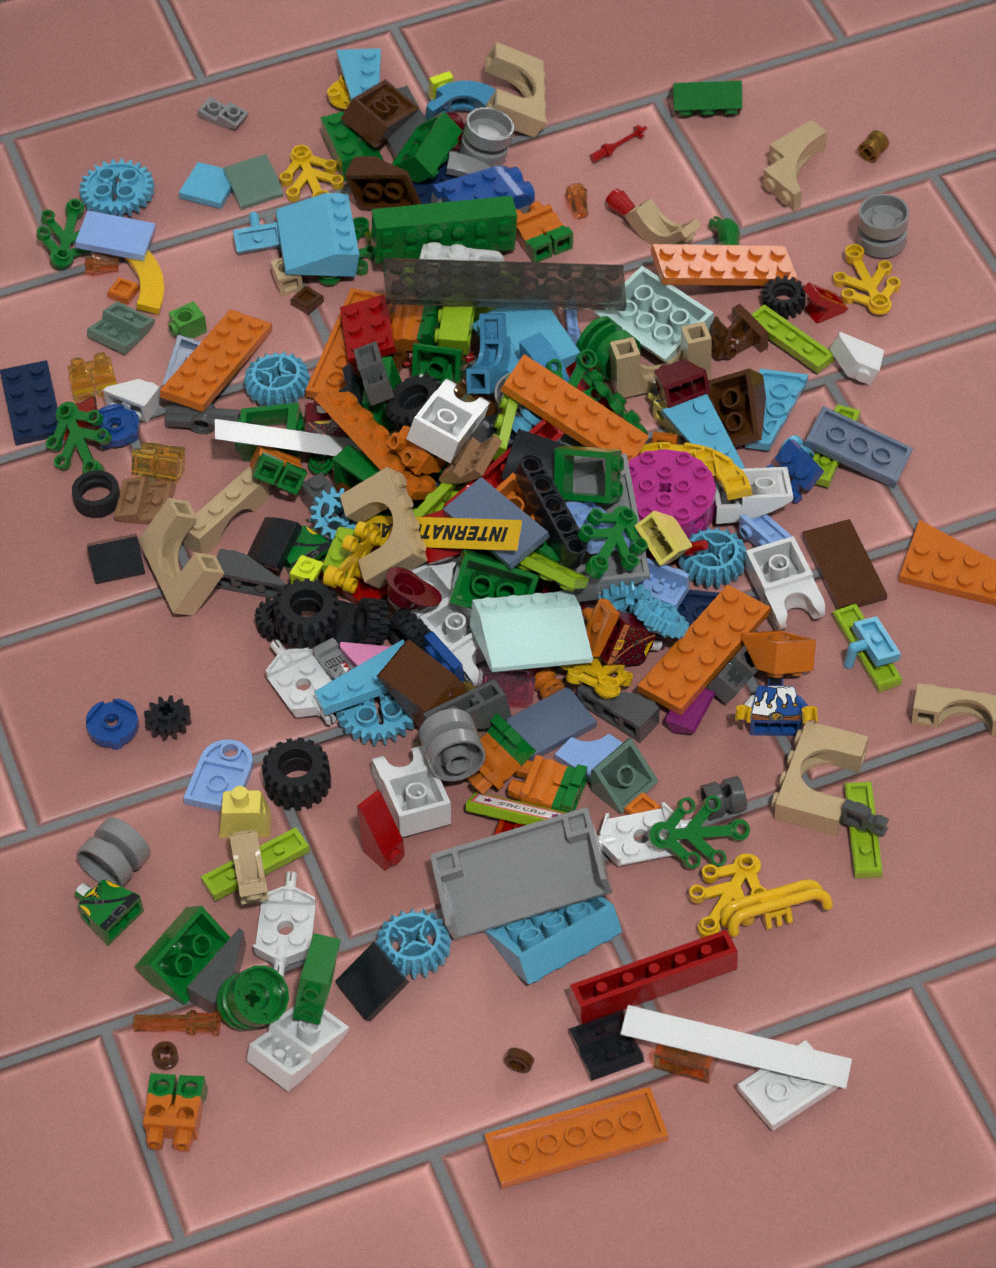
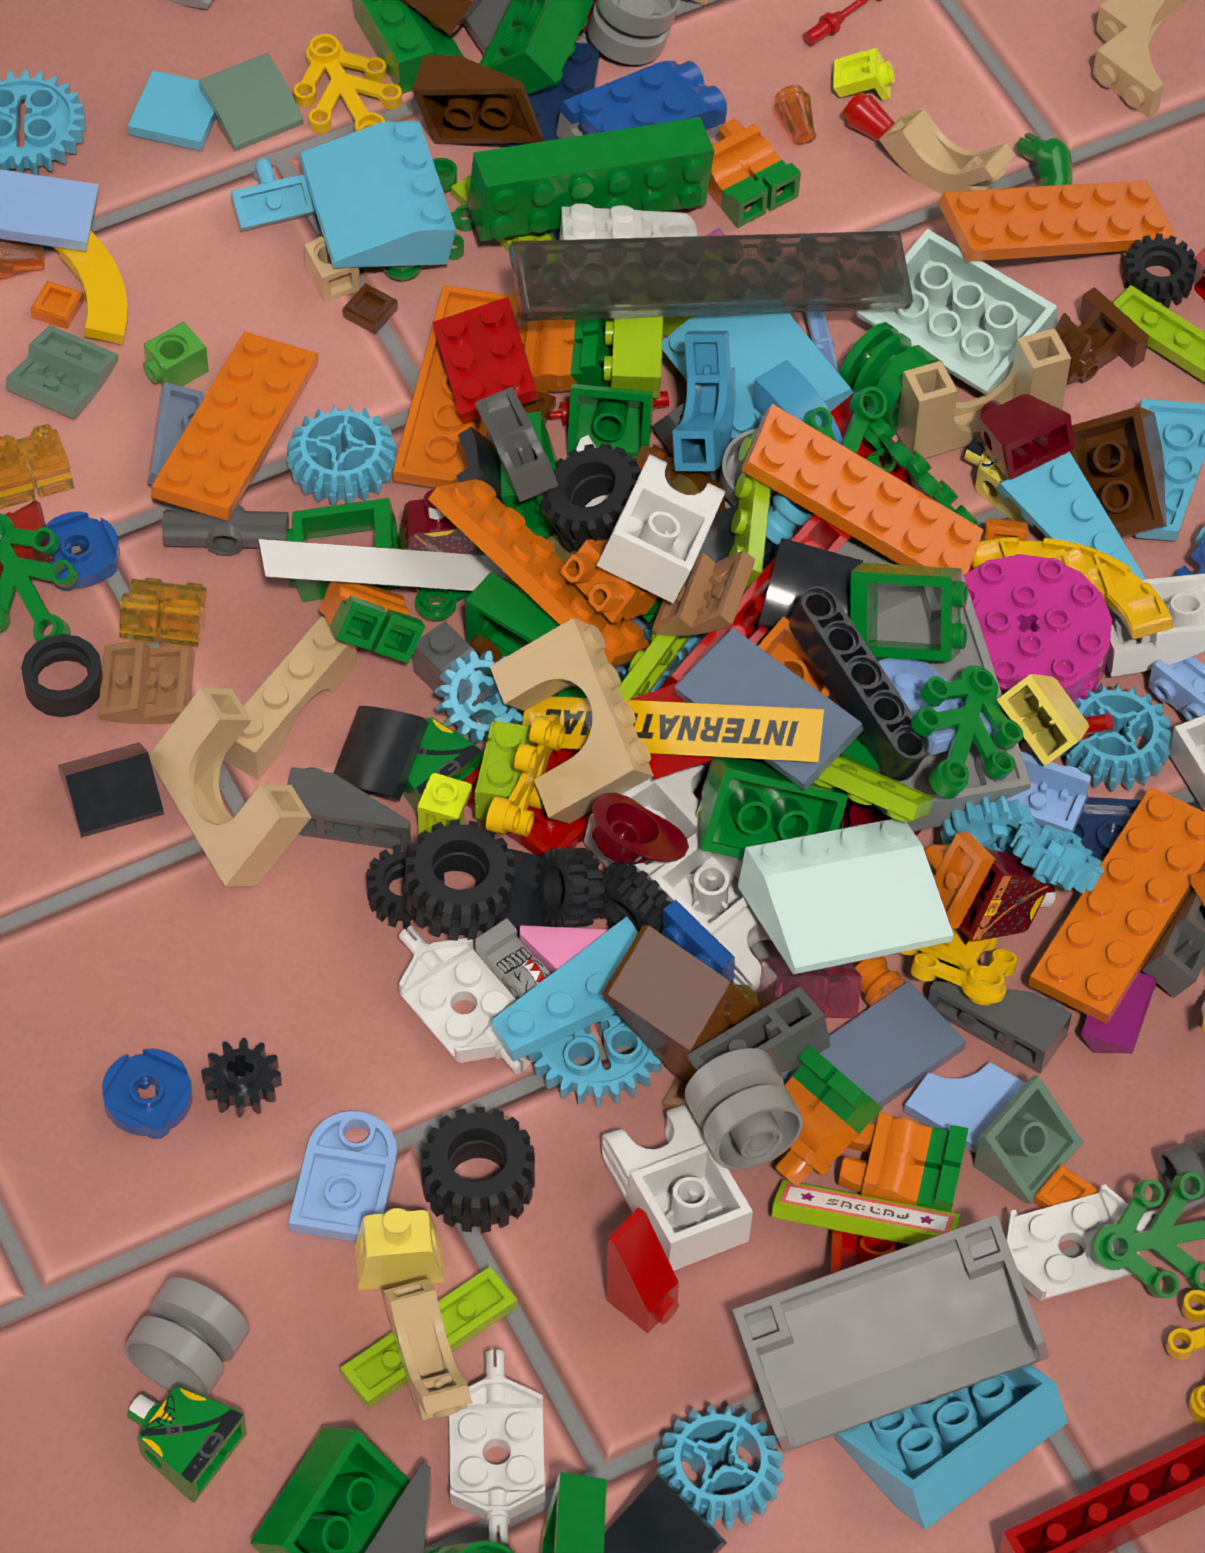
camera: 10 degrees left, 5 degrees up
white slope [103,379,163,422] -> none
light grey slope [446,151,491,177] -> none
none -> neon yellow bracket [833,48,895,101]

